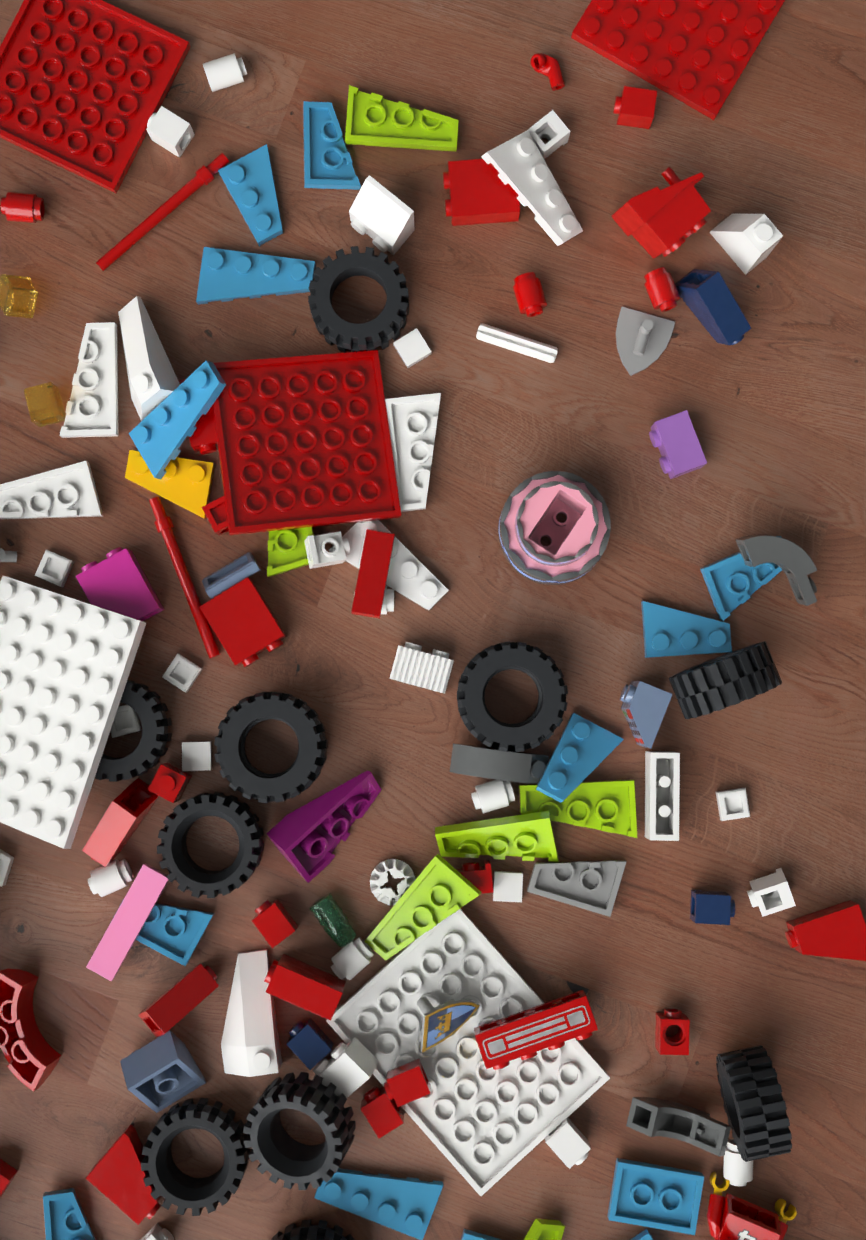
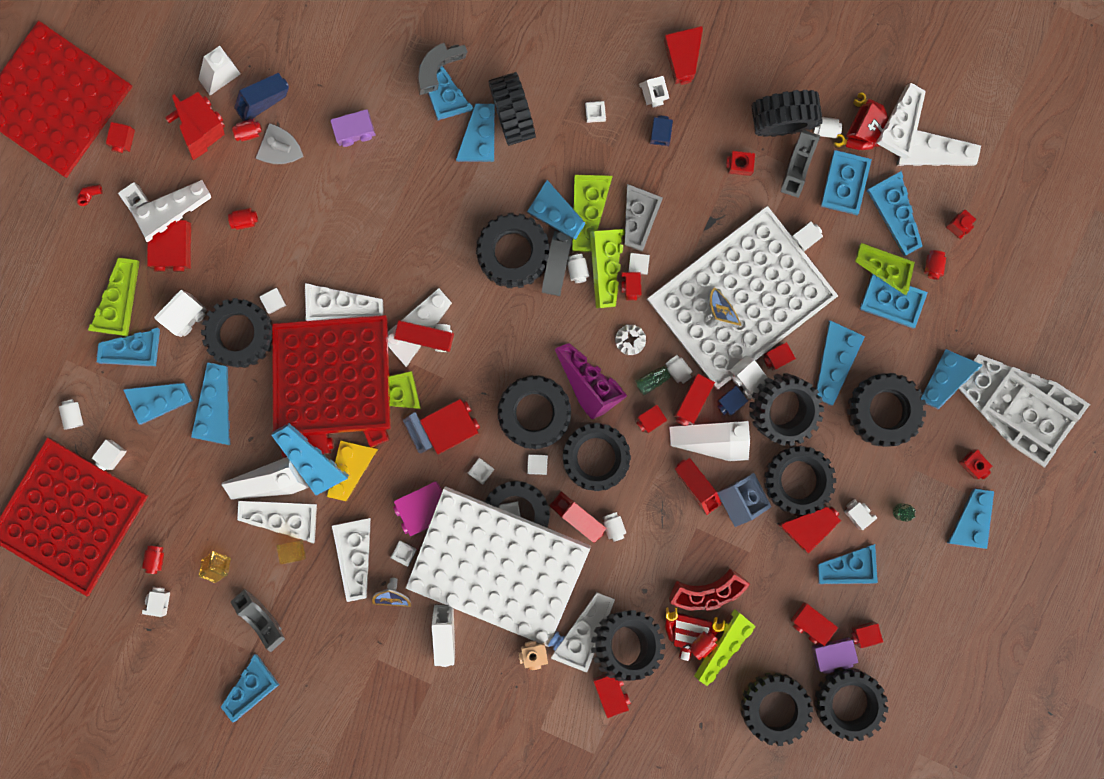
camera: 85 degrees left, 0 degrees up
bright pink tile [86,863,169,981] -> none
red bar [96,153,230,271] -> none
dark azure wing [112,899,215,966] -> none
red brick [148,762,192,803] -> none
red bar [149,496,220,659] -> none
white brick [304,531,350,569] -> none
lime wing [364,854,482,961] -> none
red brick [384,1058,431,1107] -> none
white brick [389,642,454,694] -> none
red brick [474,990,598,1070] -> none
white axle [476,323,558,363] -> none
bright pink piece [498,471,611,585] -> none
sand blue slope [620,681,673,749] -> none
white brick [645,751,680,841] -> none

